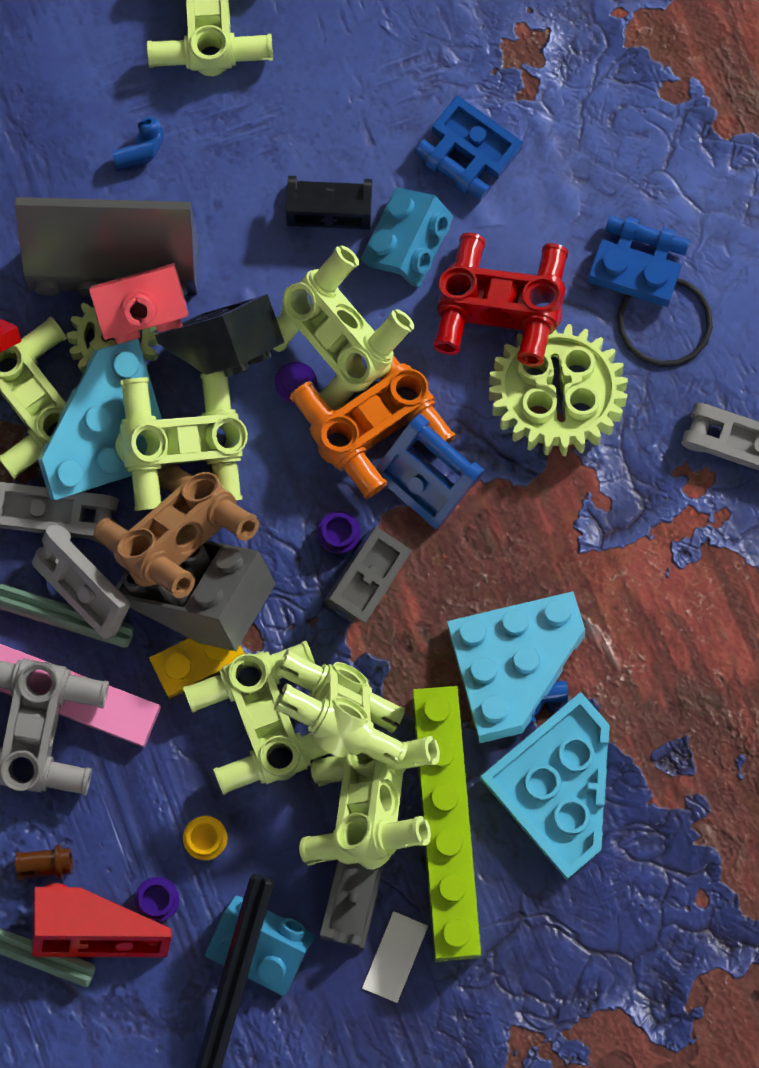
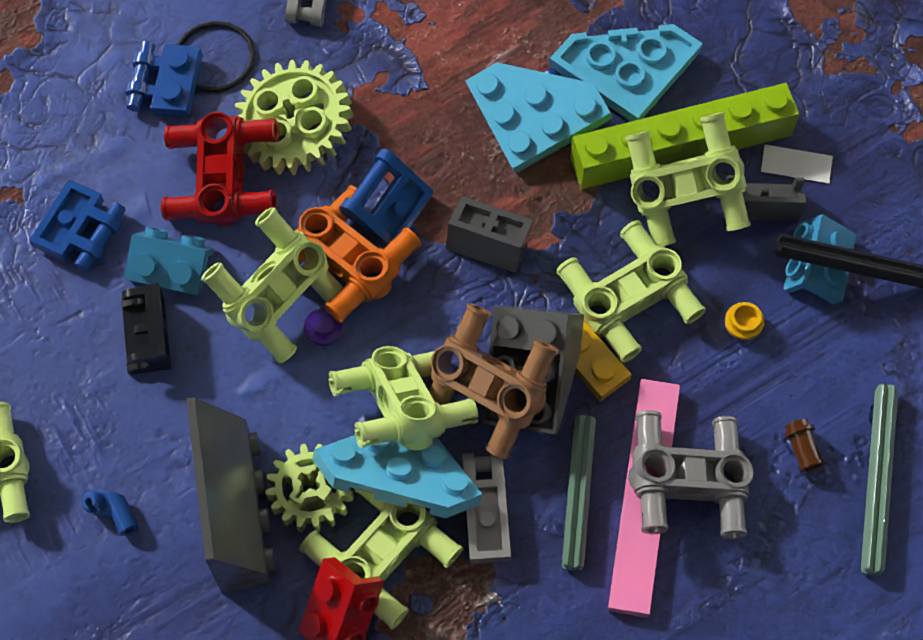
camera: 100 degrees left, 10 degrees down
light grey plate [32,525,131,639] -> none
red slope [32,883,172,957] -> none
coral brick [89,263,188,344] -> none
dark purple plate [135,877,180,922] -> none
black slope [155,294,285,377] -> none
yellowish green piece [274,649,408,770] -> none
dark purple plate [318,511,361,554] -> none

